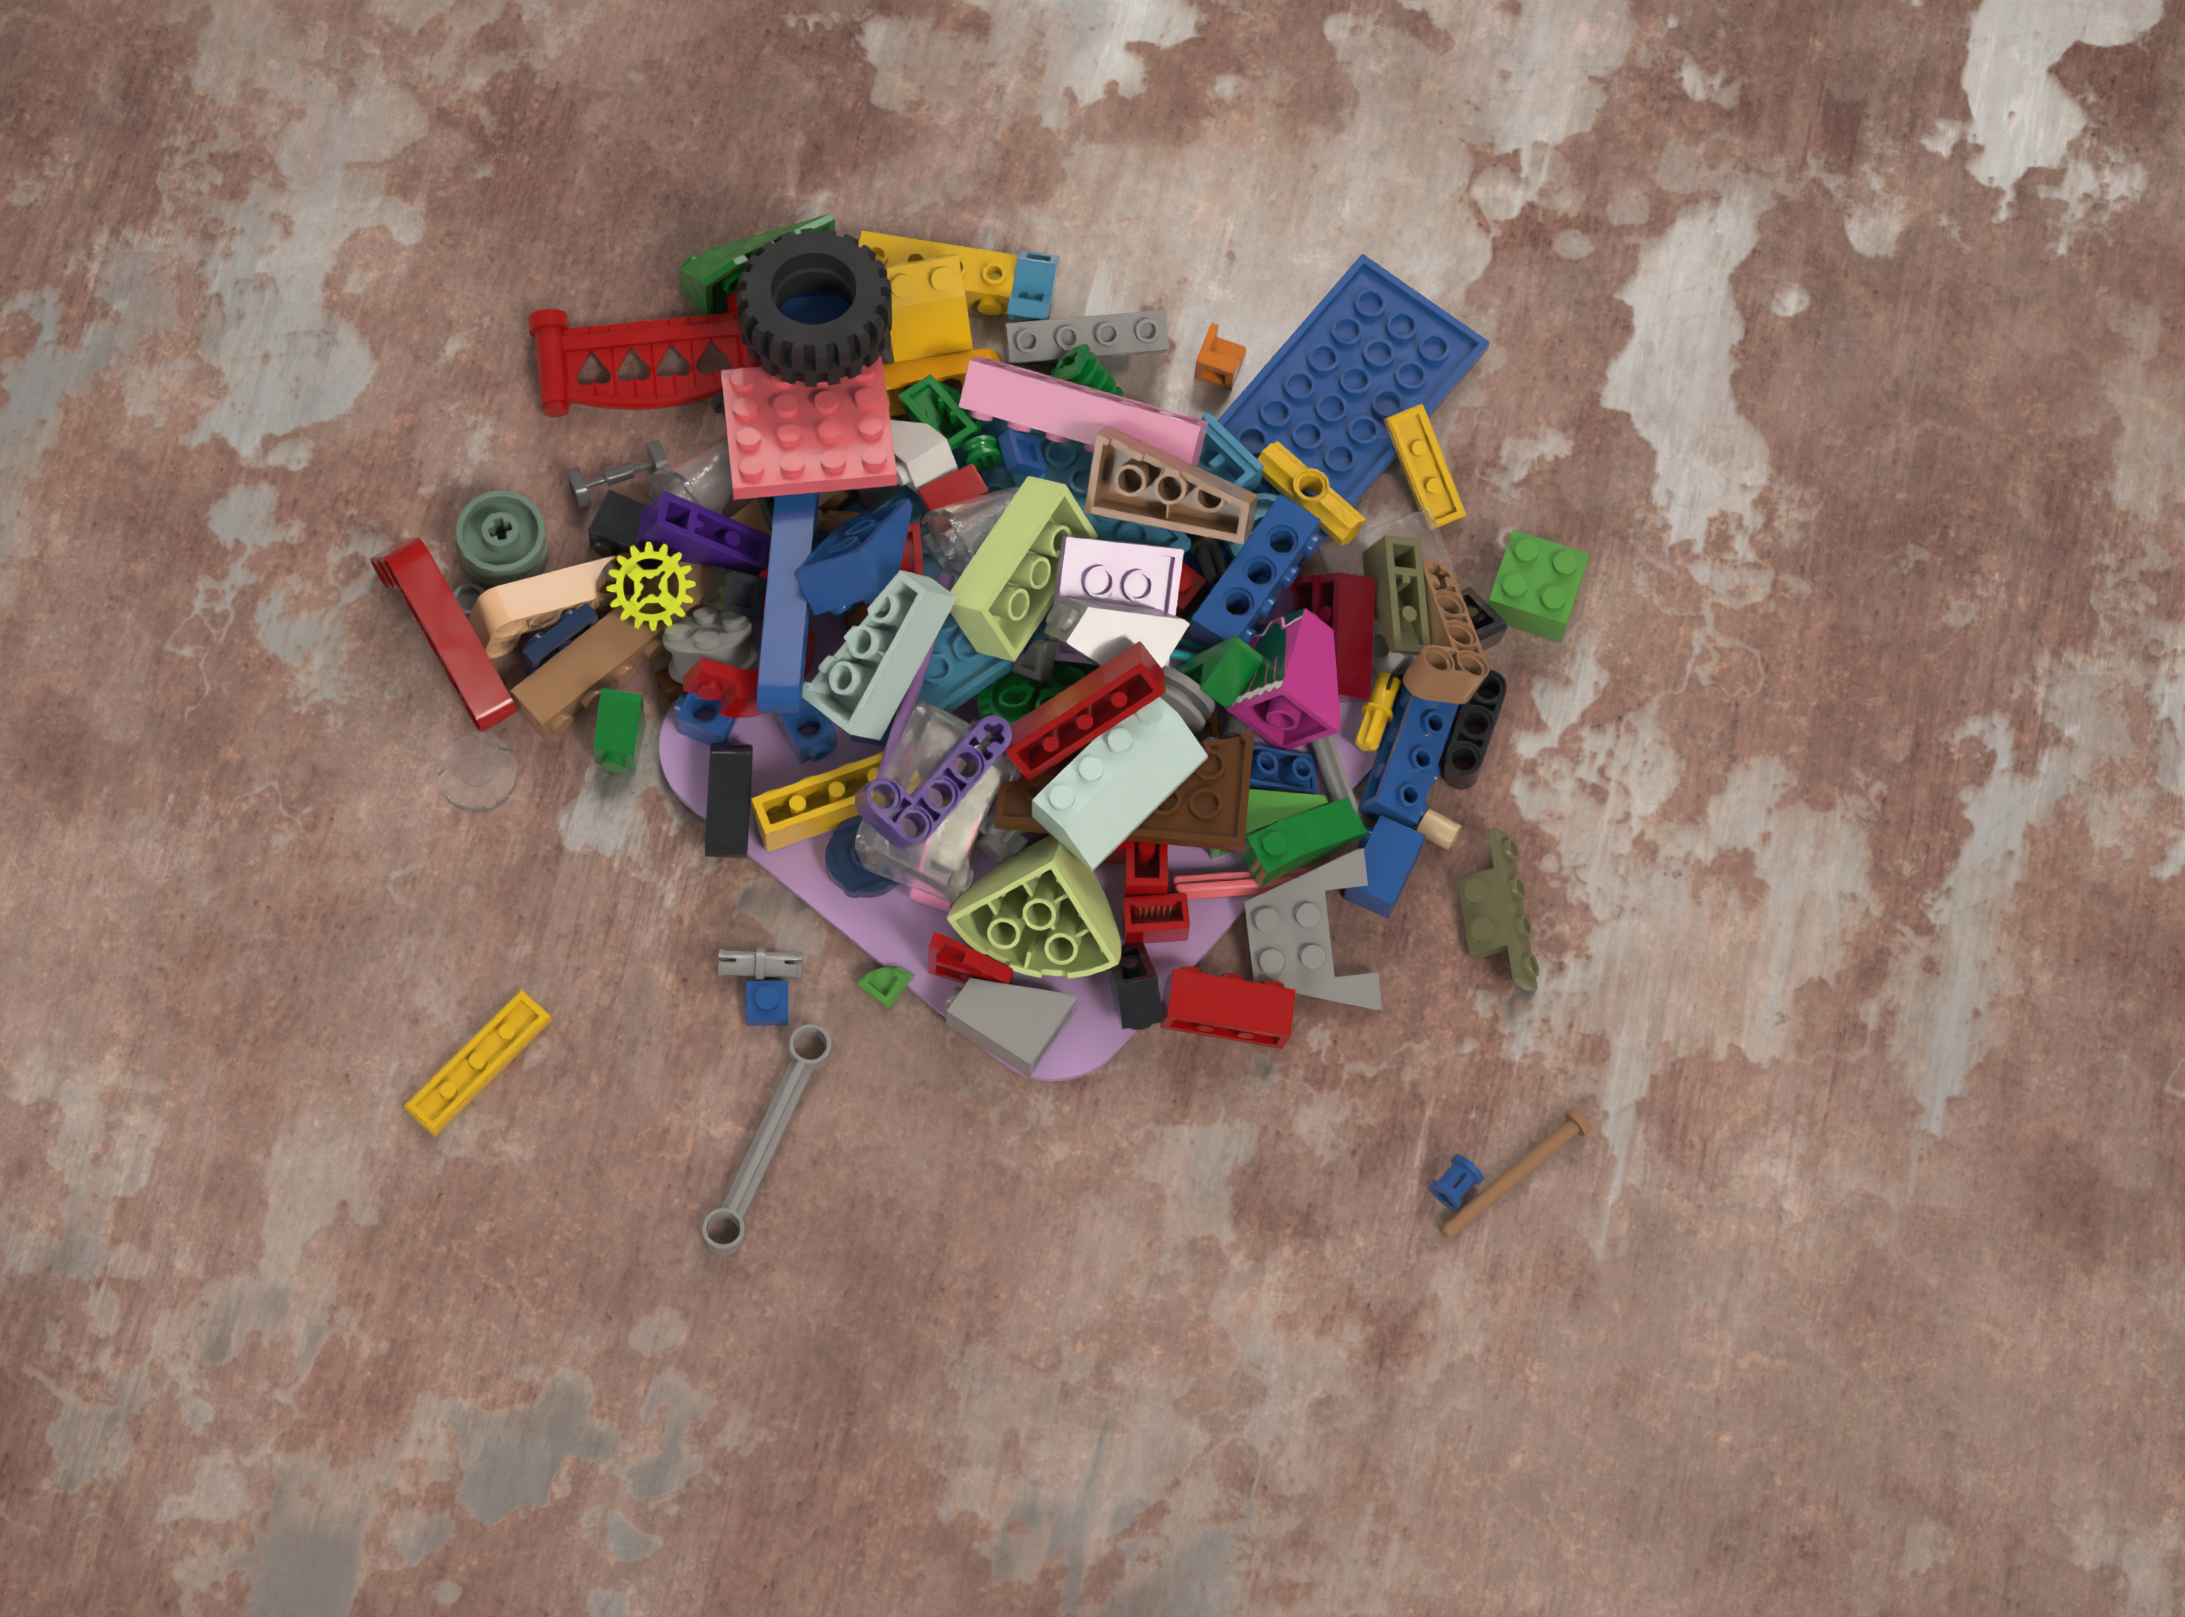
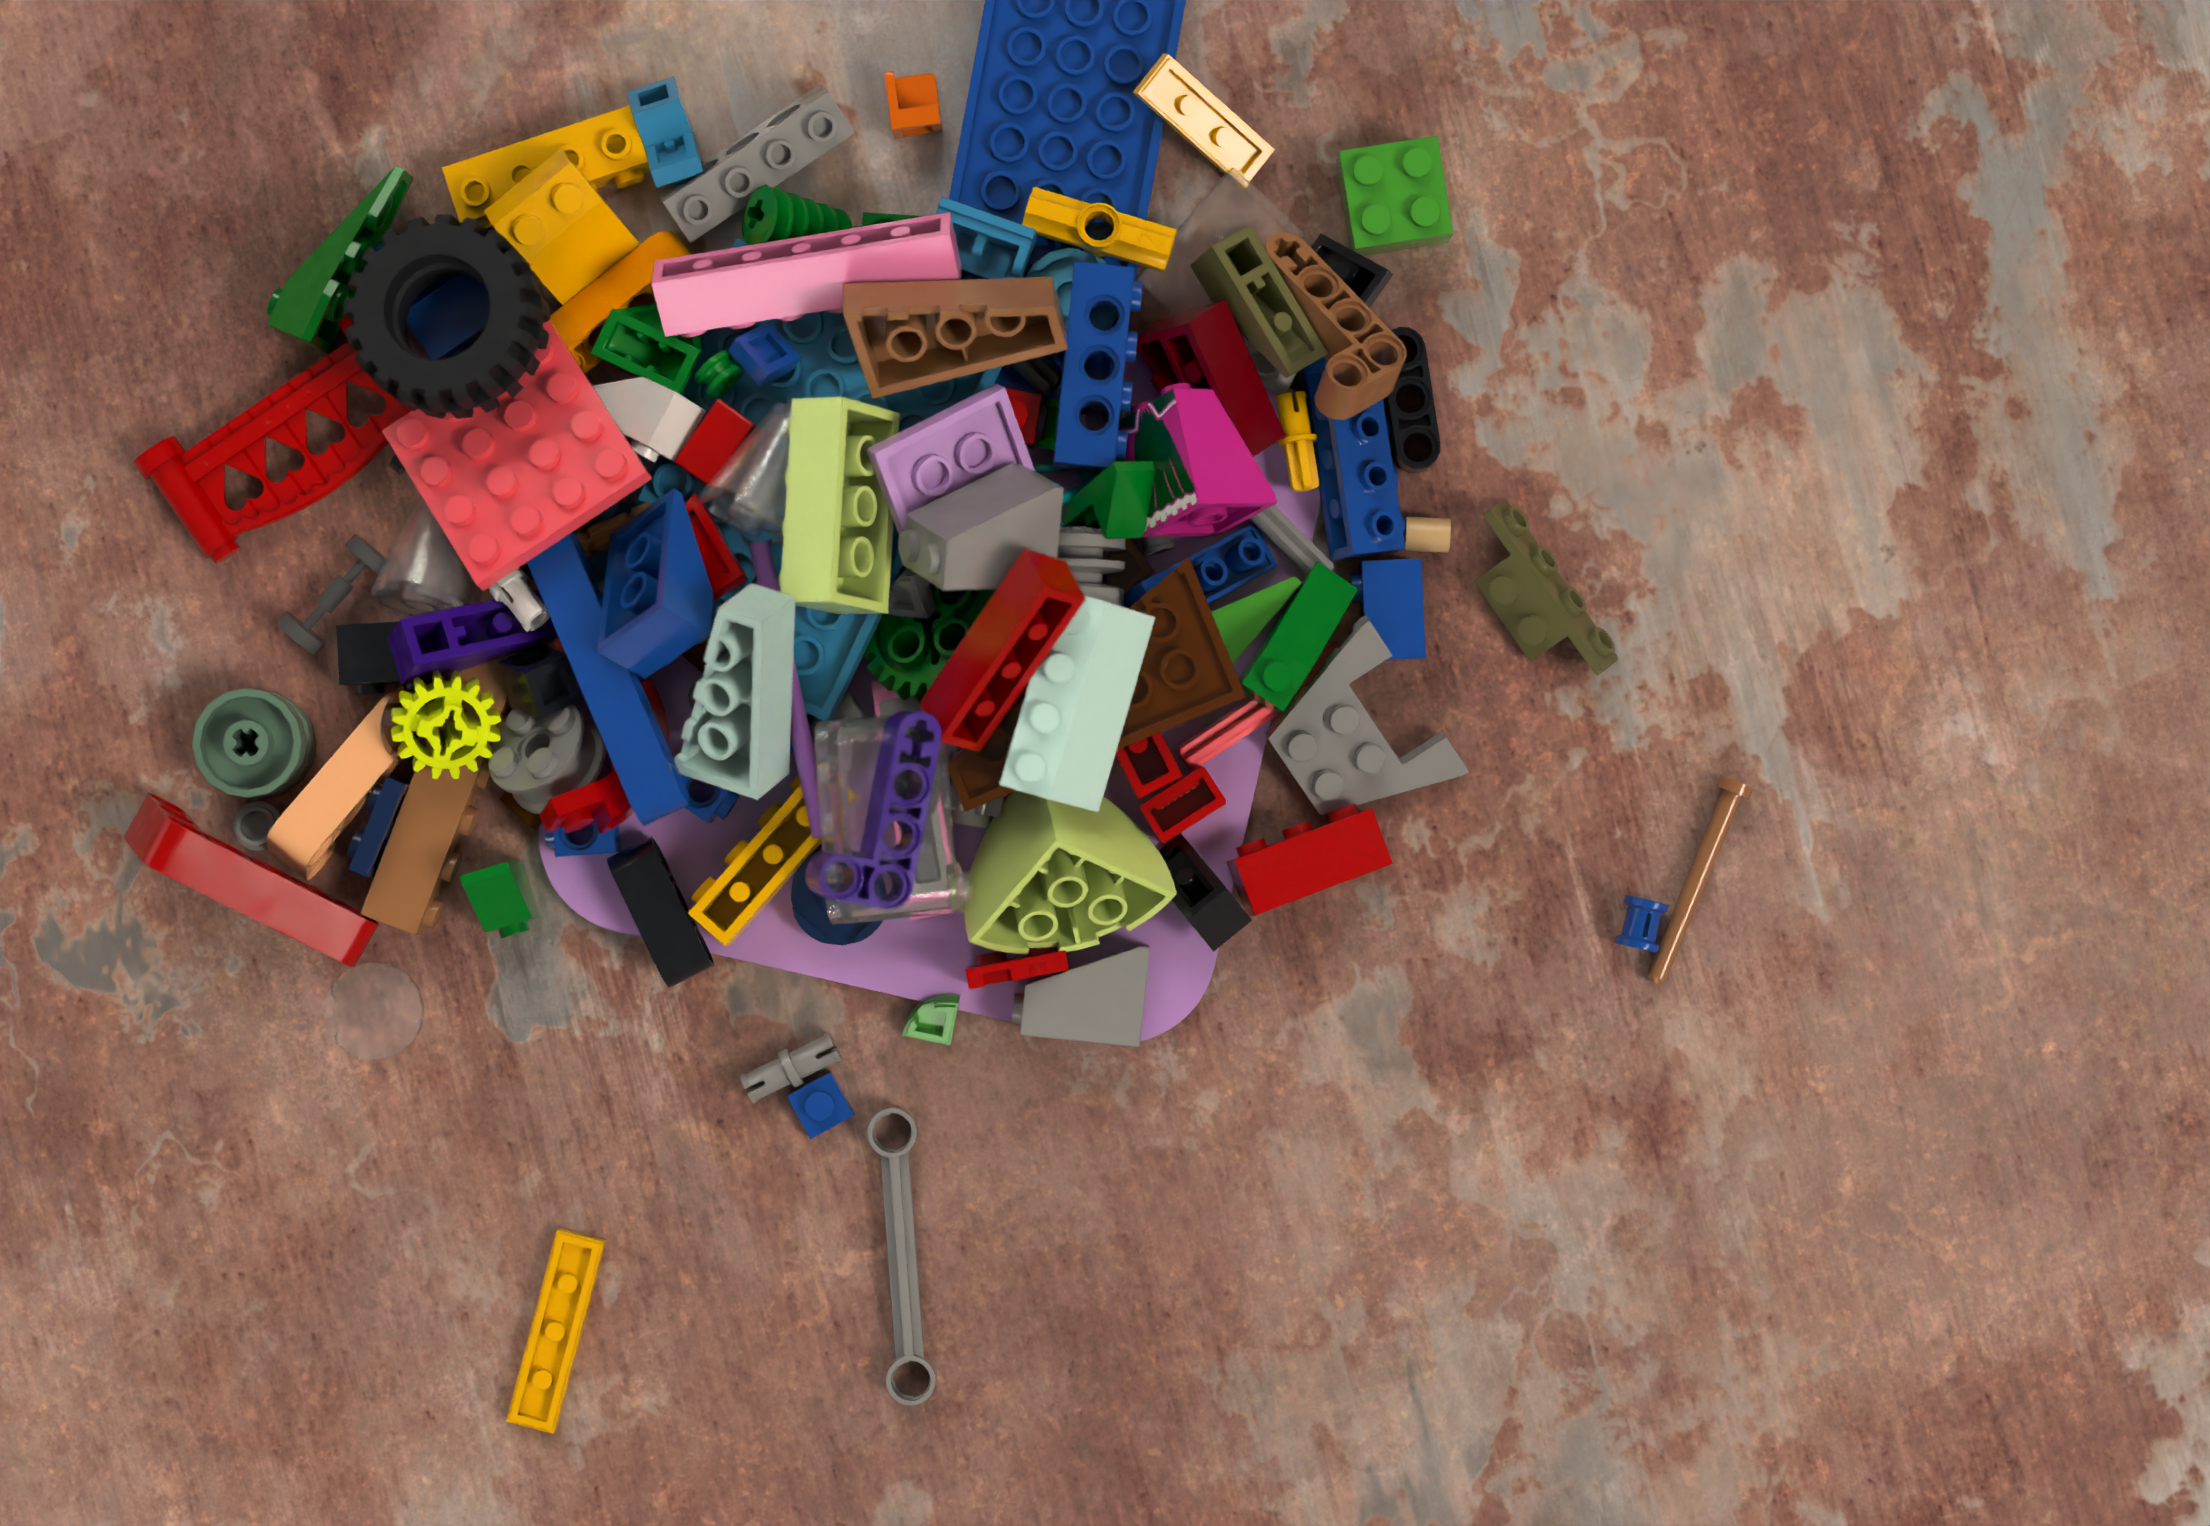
camera: 20 degrees left, 20 degrees up
none -> white pin [489,567,550,631]

